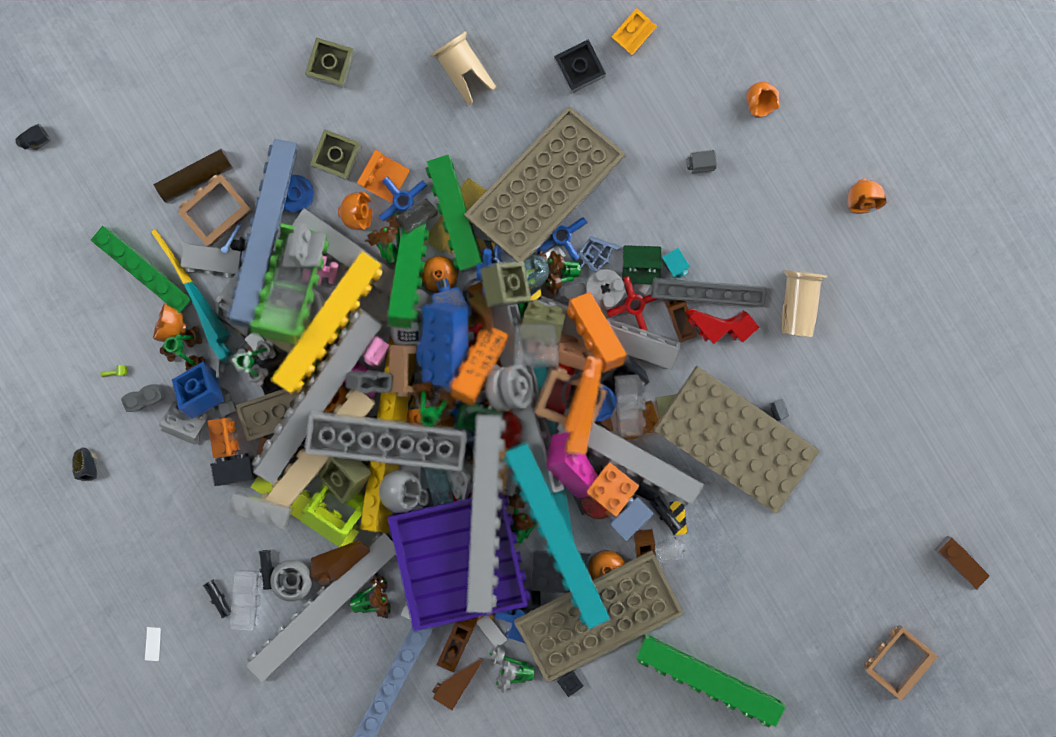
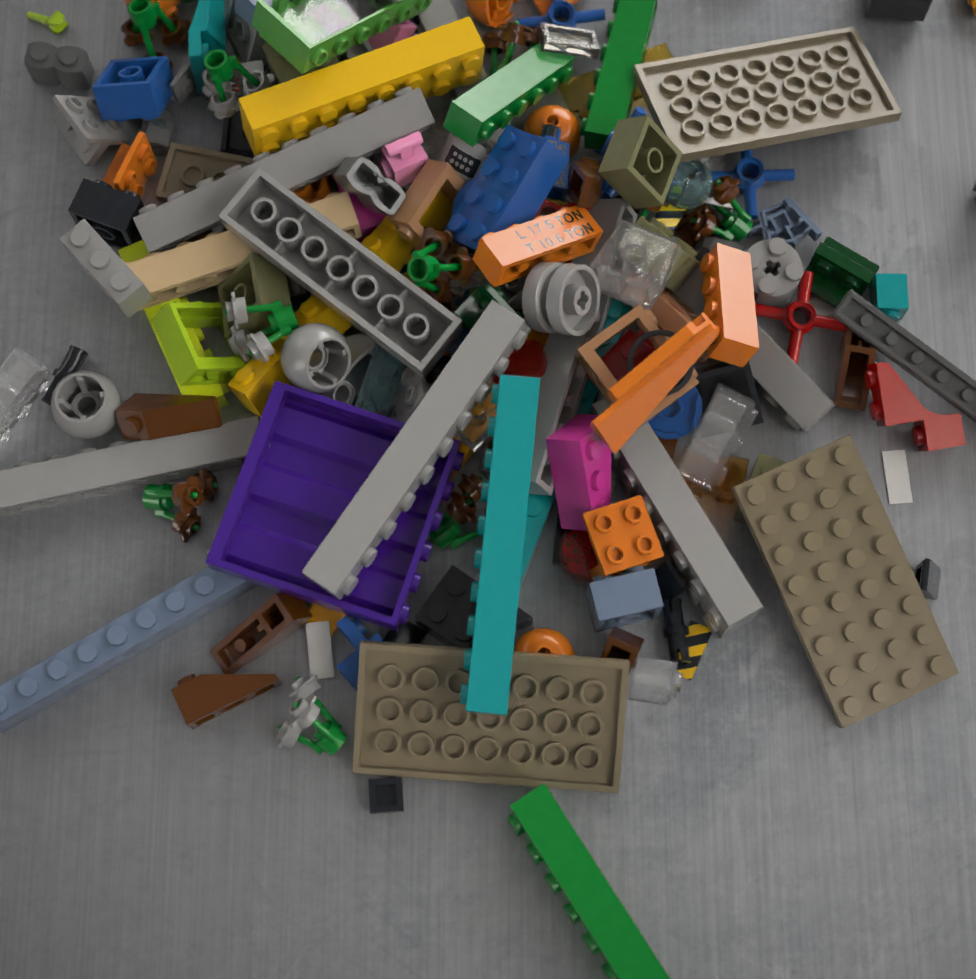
camera: 30 degrees right, 15 degrees down
none -> plant [223,292,299,363]
none -> white sticker [881,450,913,504]

